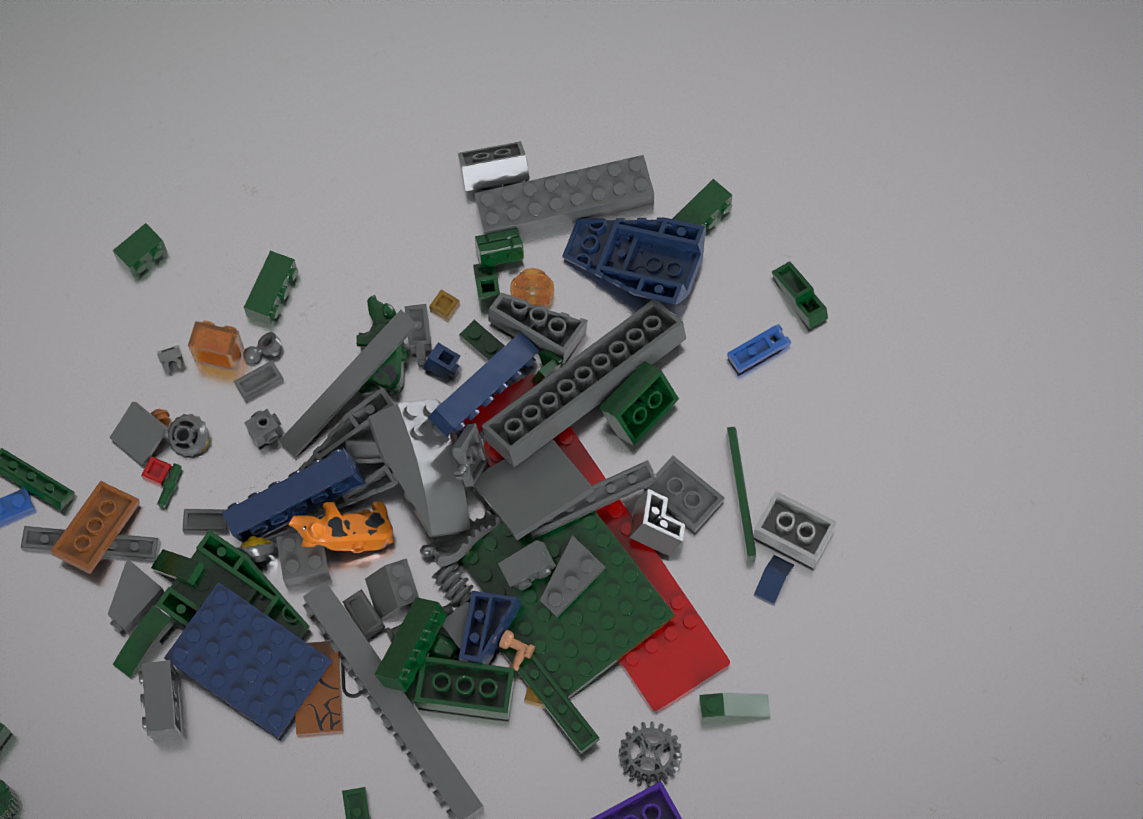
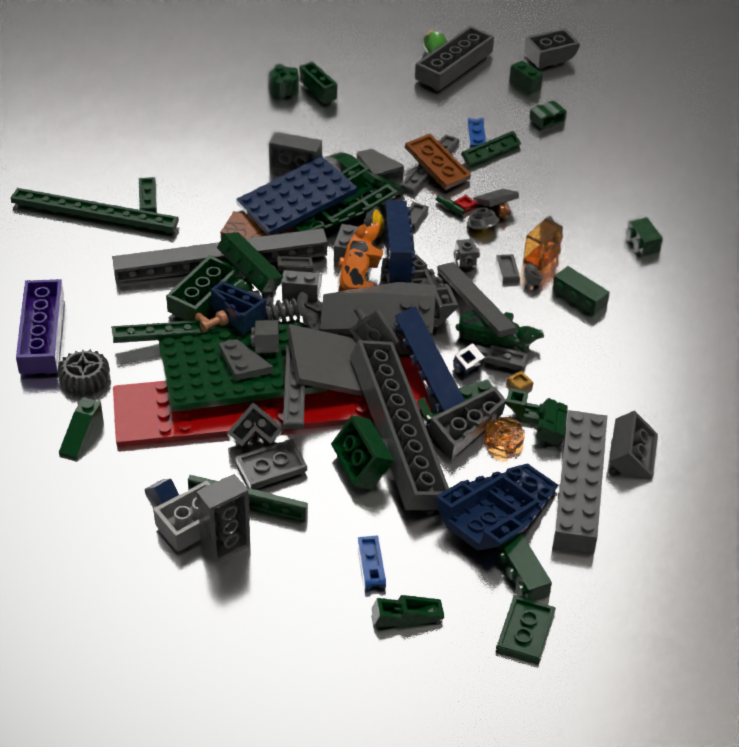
camera: 110 degrees right, 25 degrees down
none -> dark grey brick [196,473,251,563]
none -> dark green tile [495,595,556,664]

